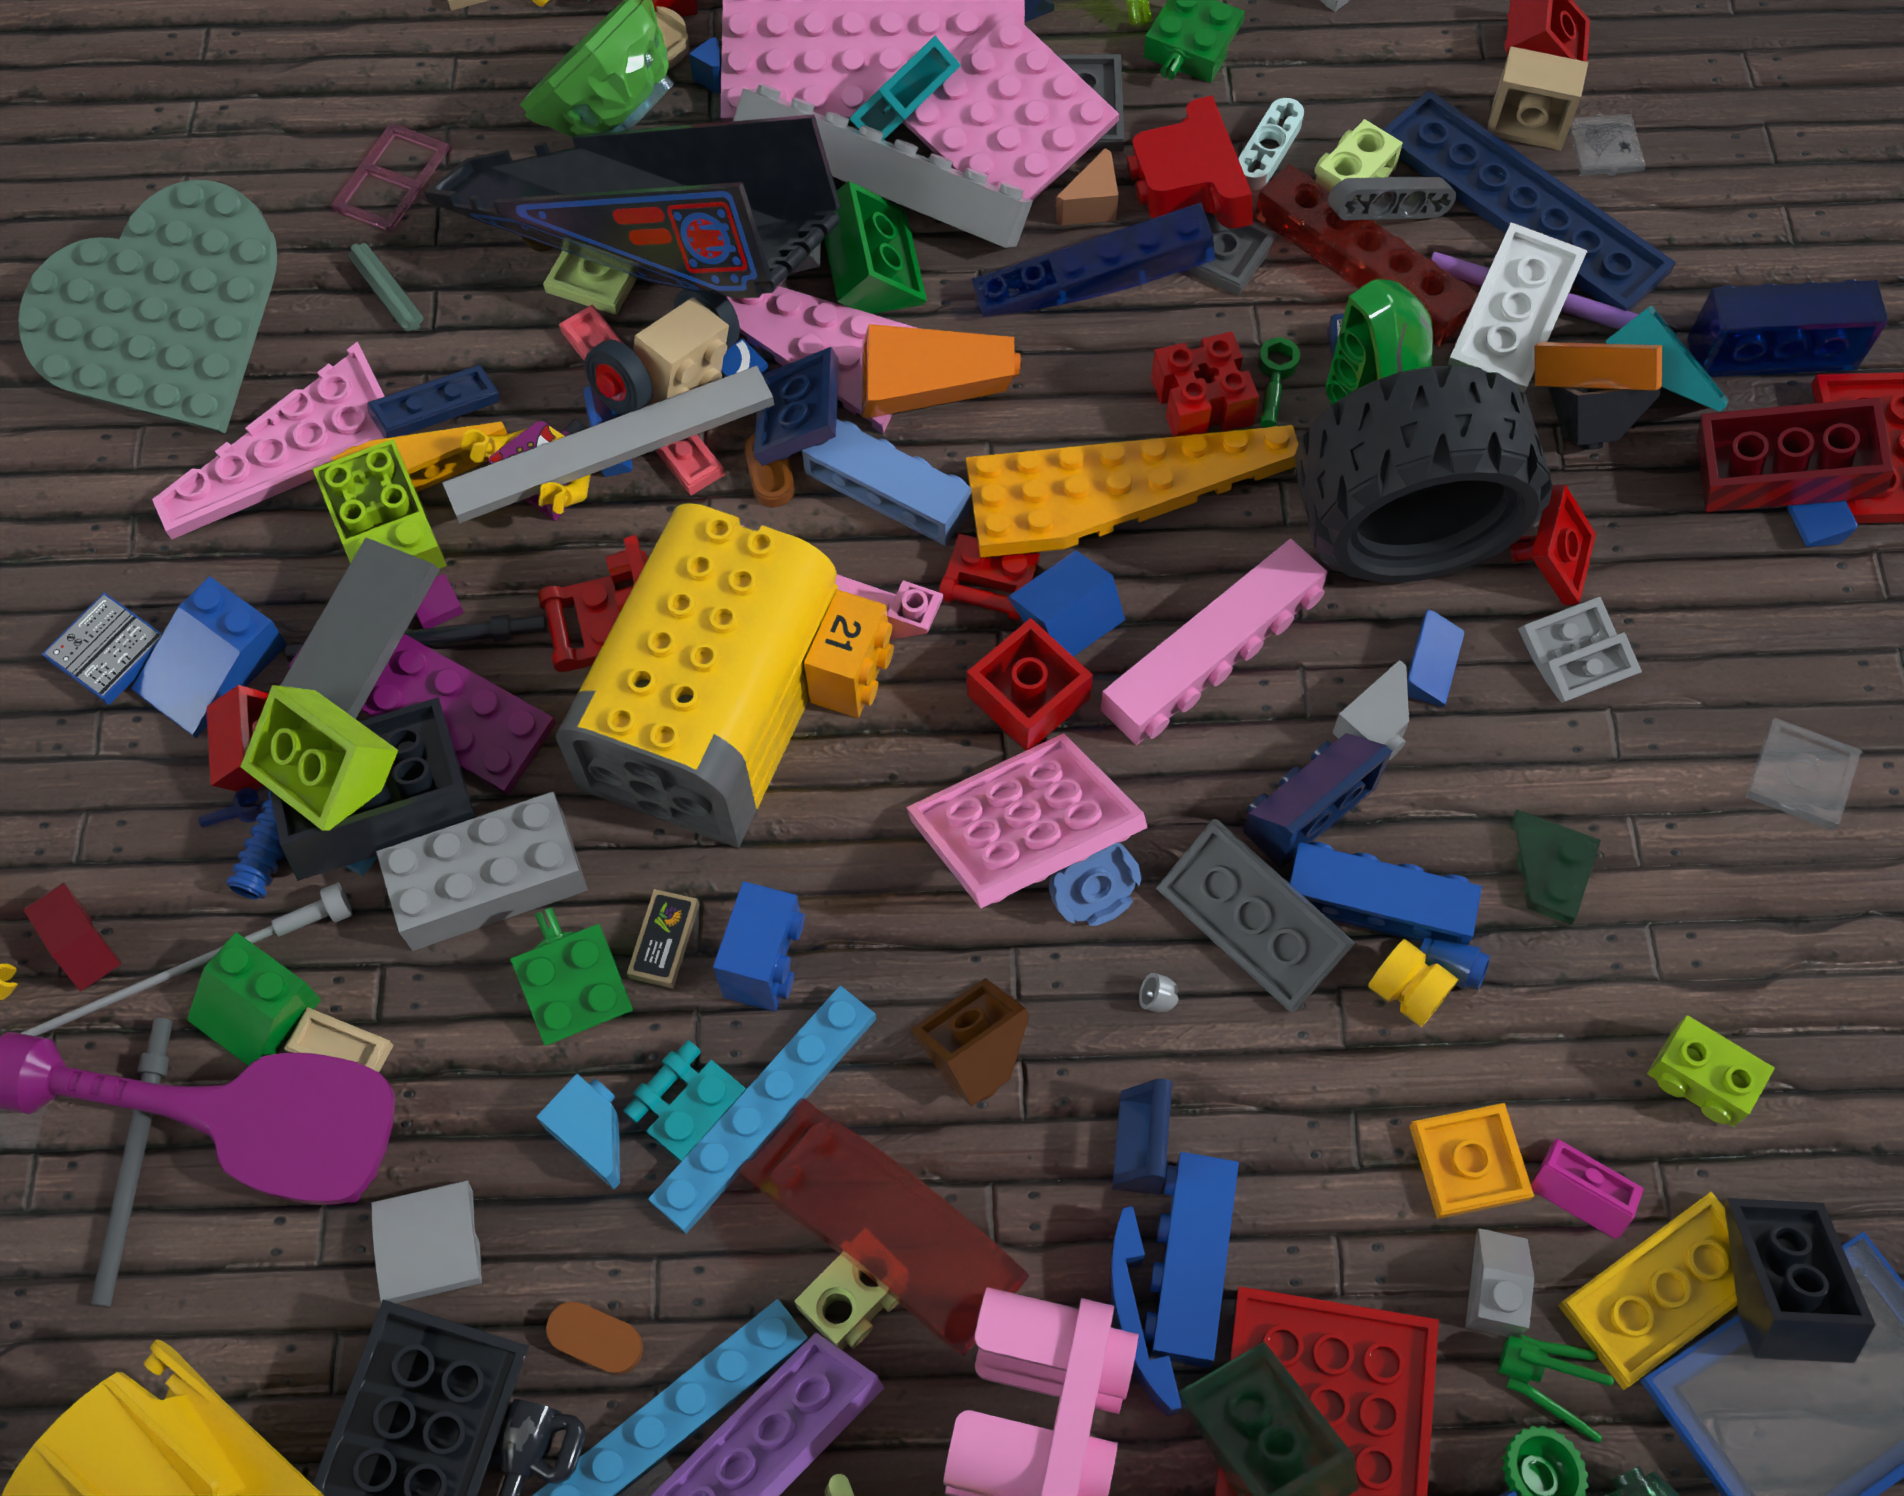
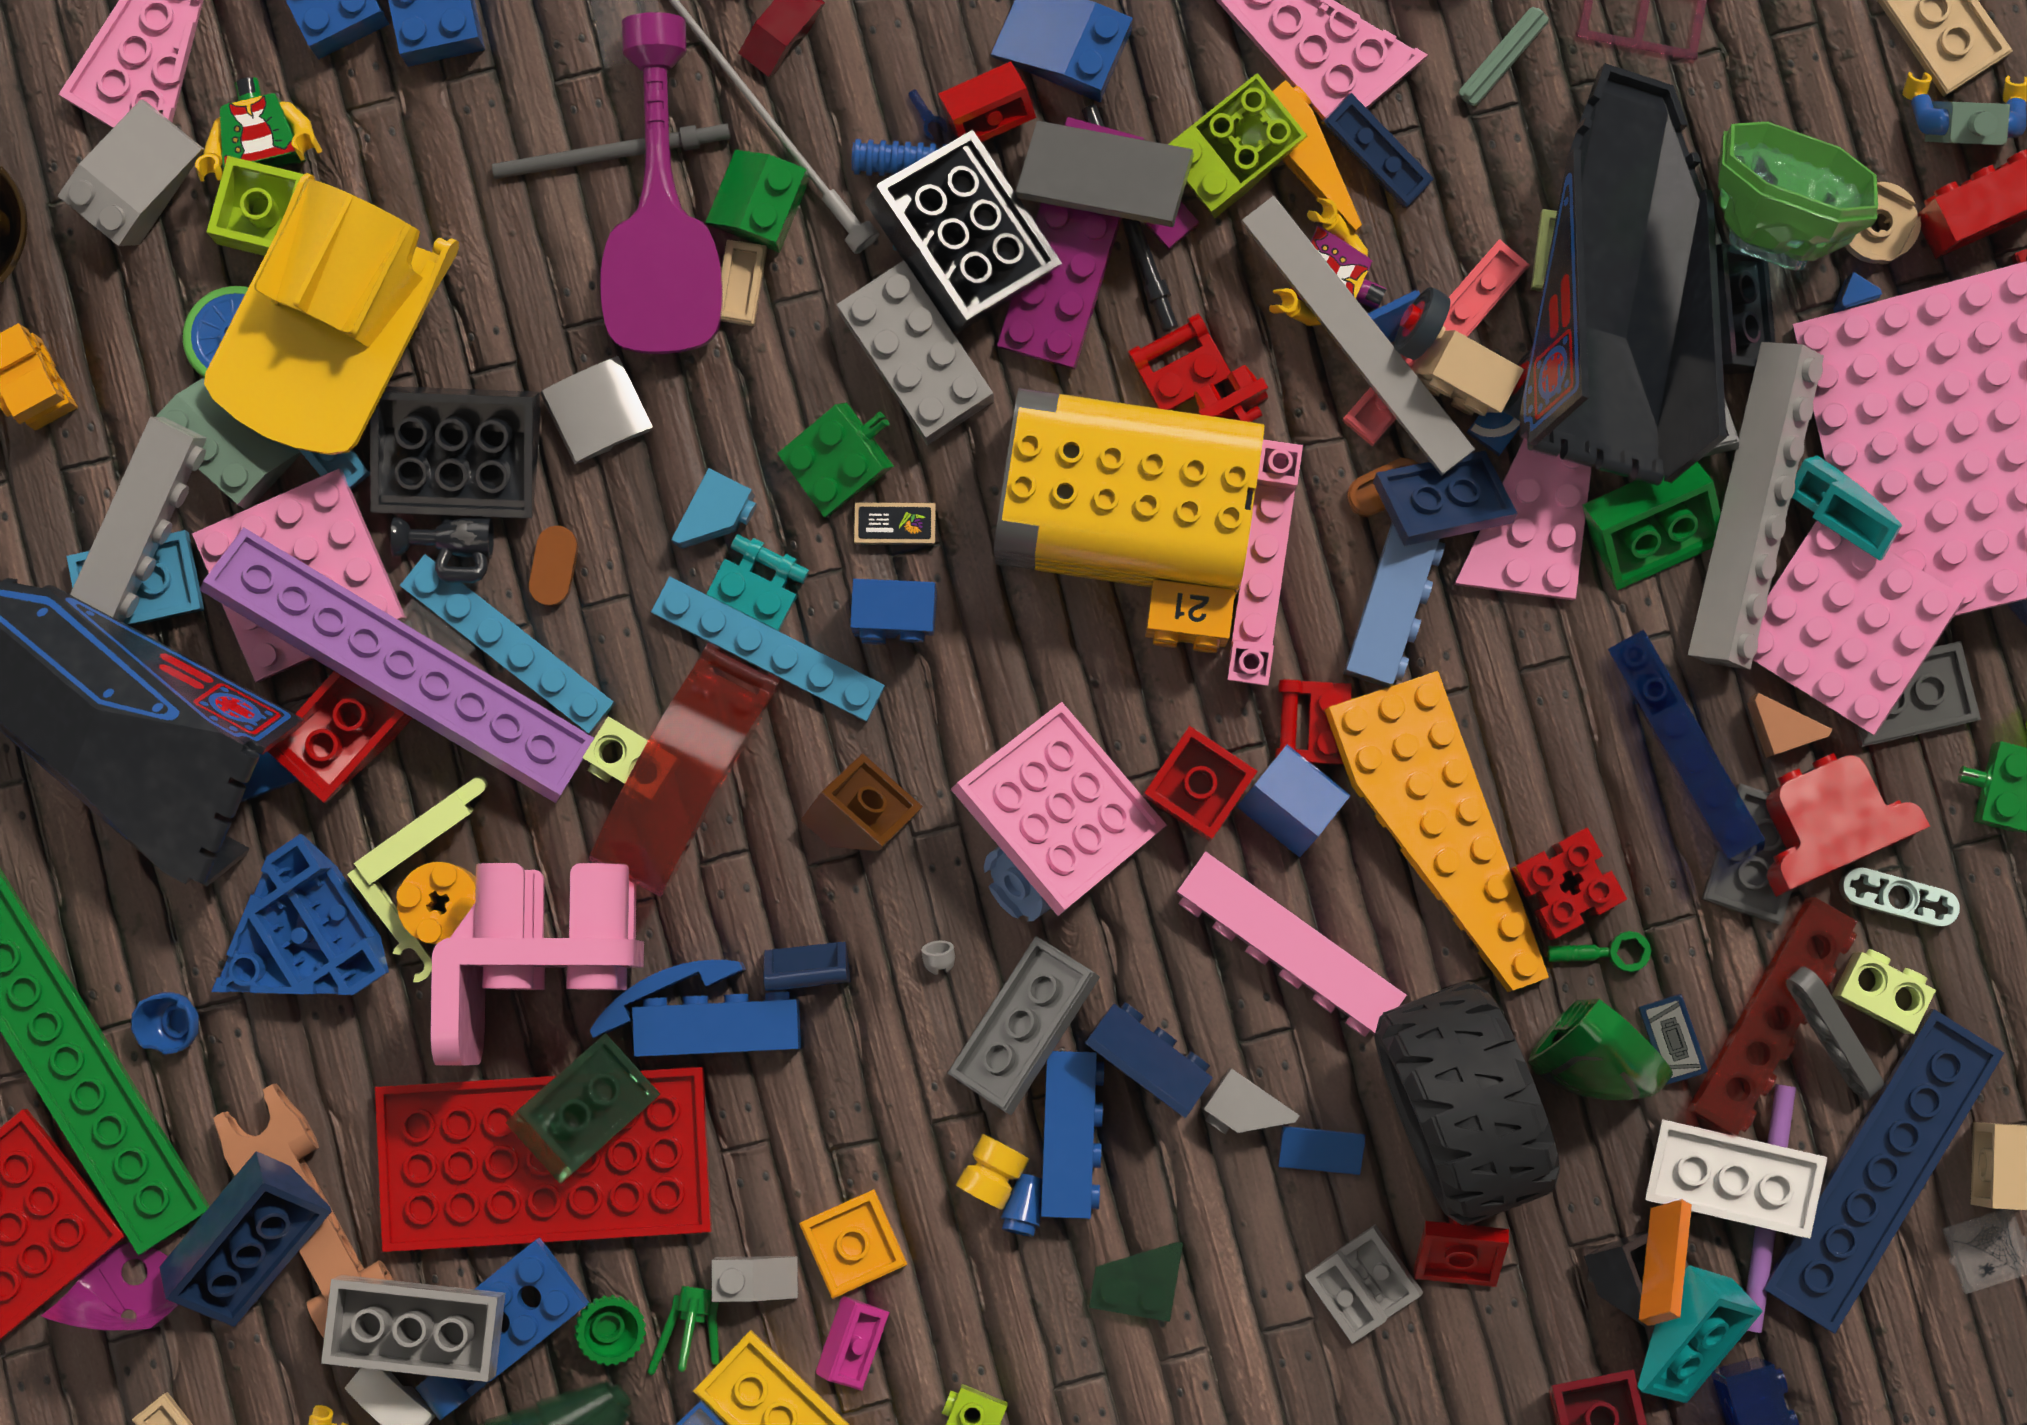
camera: 80 degrees right, 20 degrees up
lime slope [240,685,398,831] -> none
orange slope [862,324,1021,418] -> none

